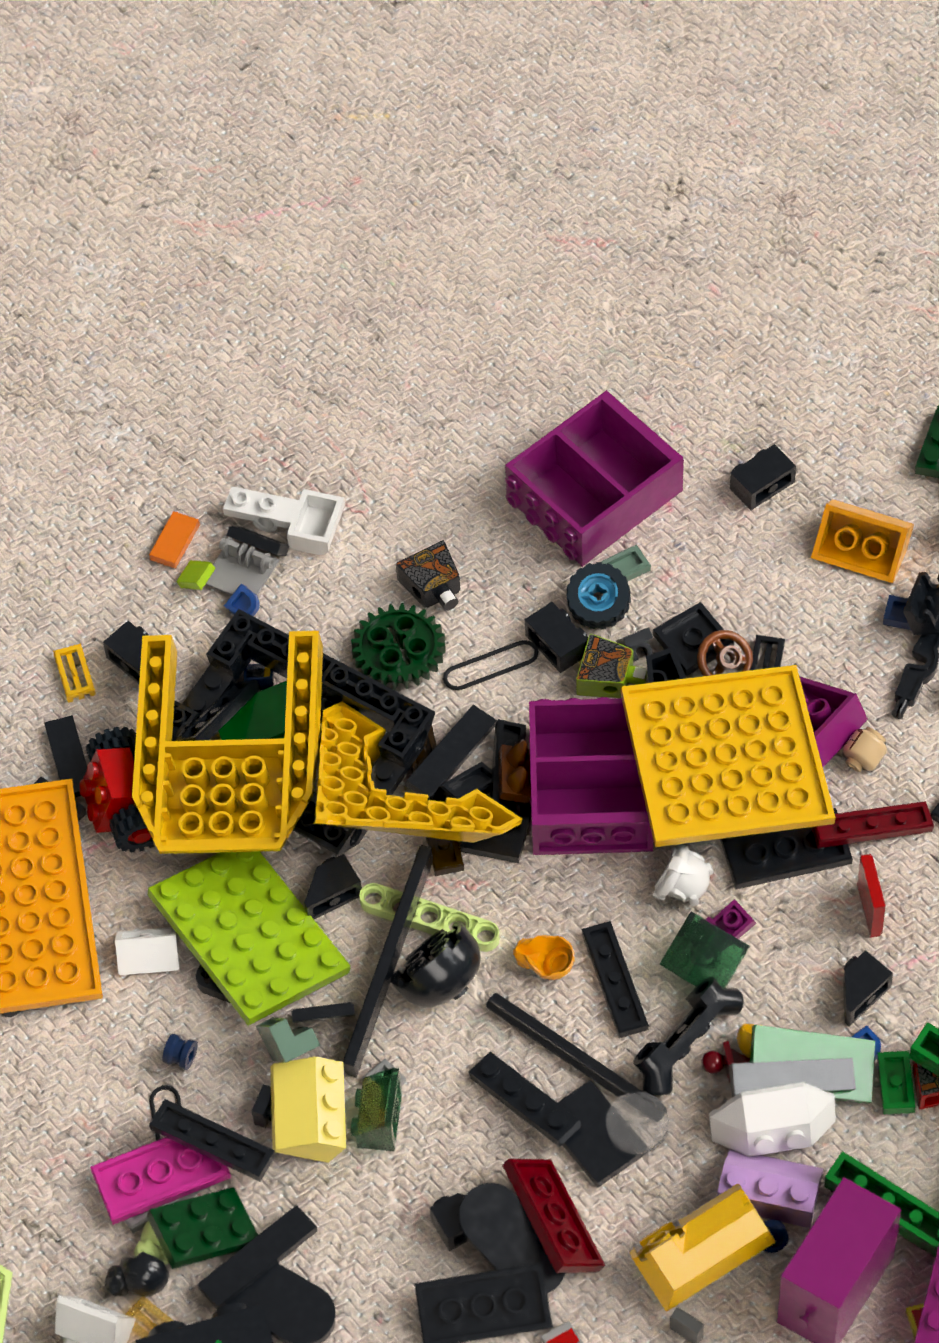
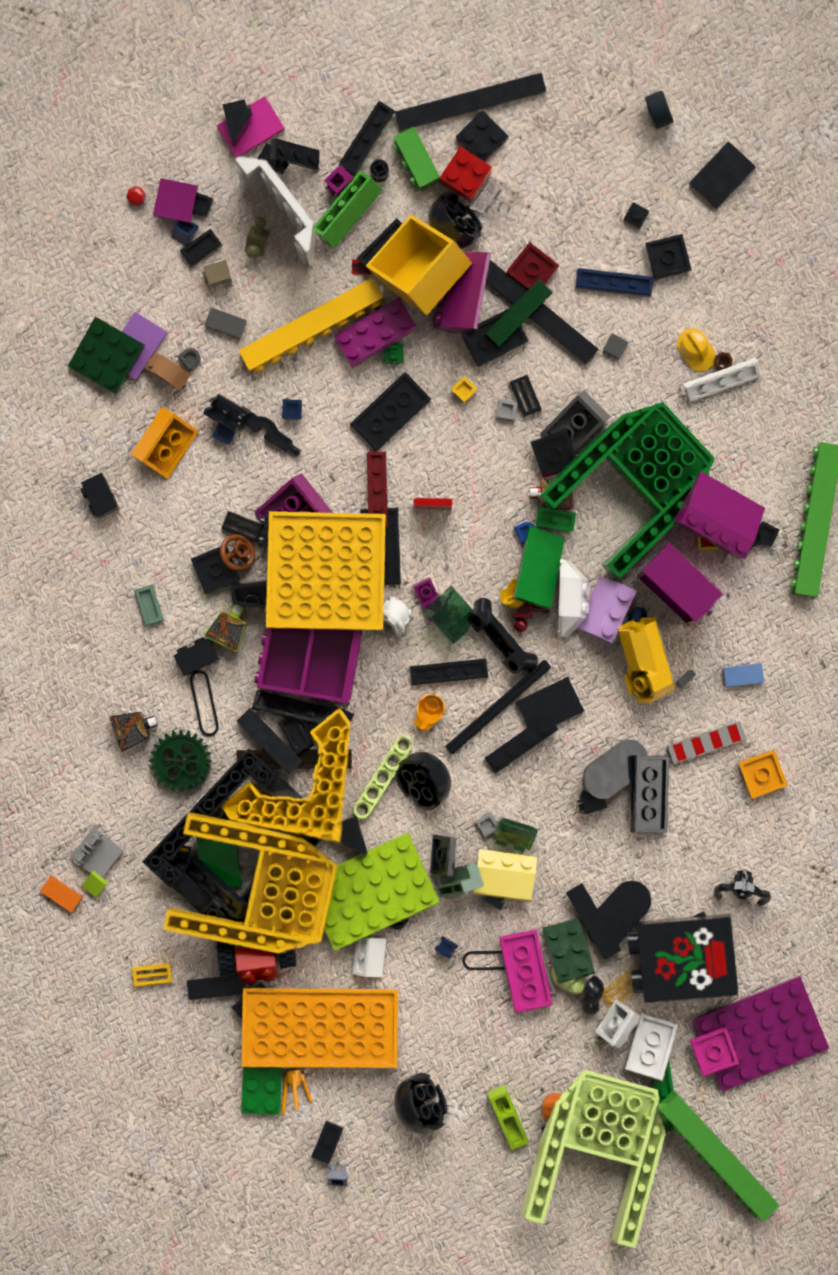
camera: 80 degrees left, 30 degrees up
black slope [103,621,149,684] -> none
black plate [149,1099,276,1182] -> none
white plate [223,486,345,555] -> none
blue tile [223,583,260,616] -> none
black tile [226,526,290,556] -> none
black tile [343,845,434,1078] -> none
reddish brown tile [498,739,531,804] -> none
dark red tile [502,1159,605,1273] -> none
magenta container [505,390,684,567] -> none
black wheel [566,562,631,630] -> none
clear tile [606,1092,669,1154] -> none
black tile [616,627,653,662] -> none
tile [729,1058,856,1097] -> none
tan head [843,727,887,772] -> none
black slope [843,950,893,1027] -> none

